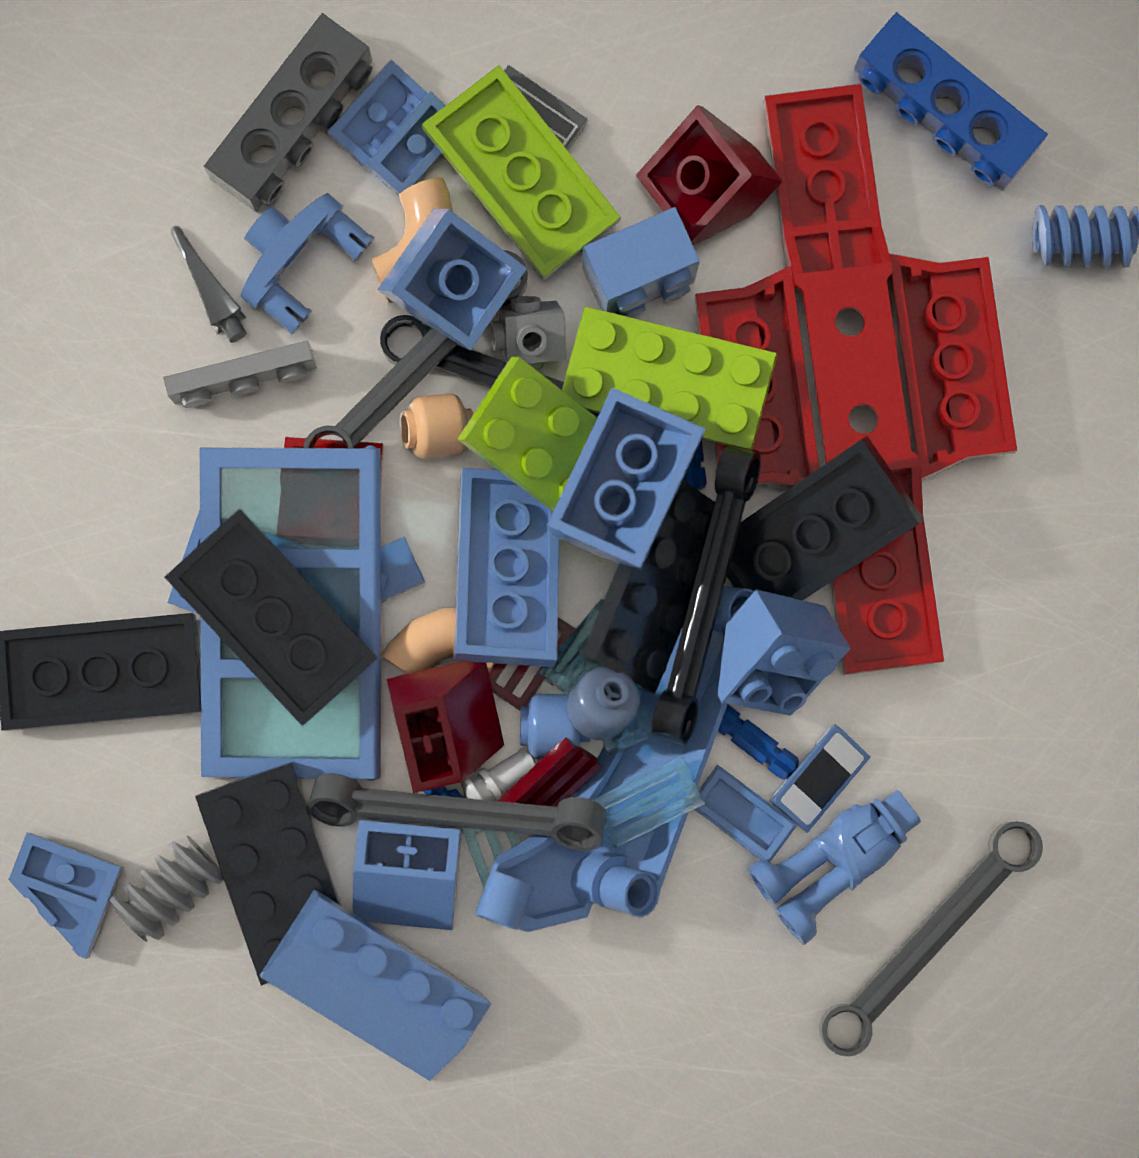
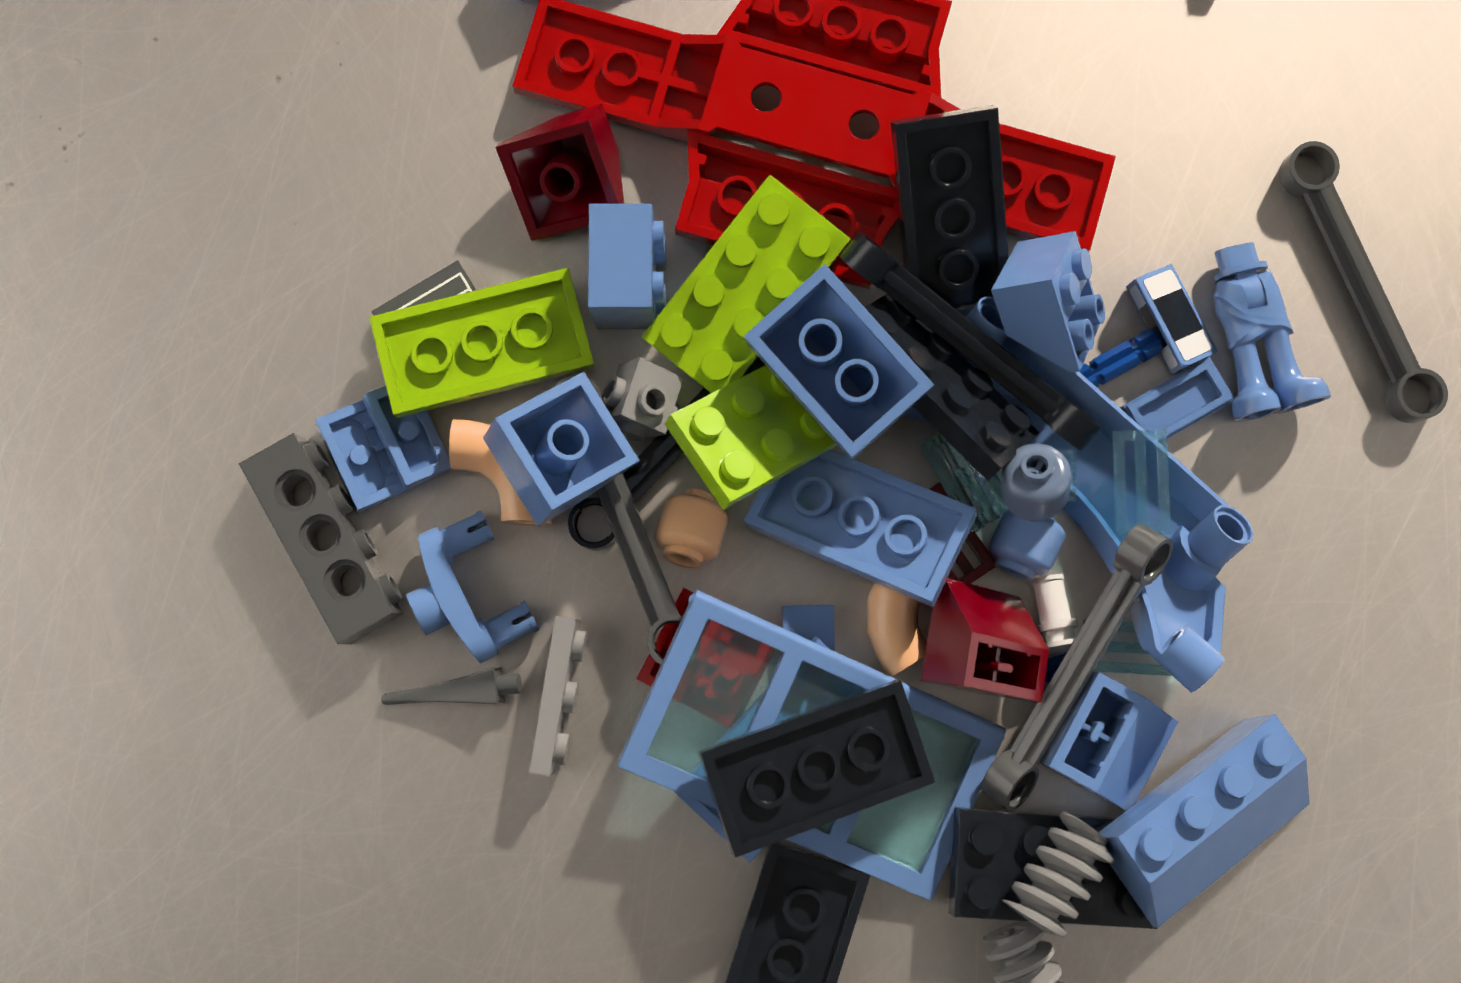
camera: 65 degrees left, 0 degrees up
dark red tile [498,737,602,807] -> none
none -> light grey piece [1002,811,1115,937]

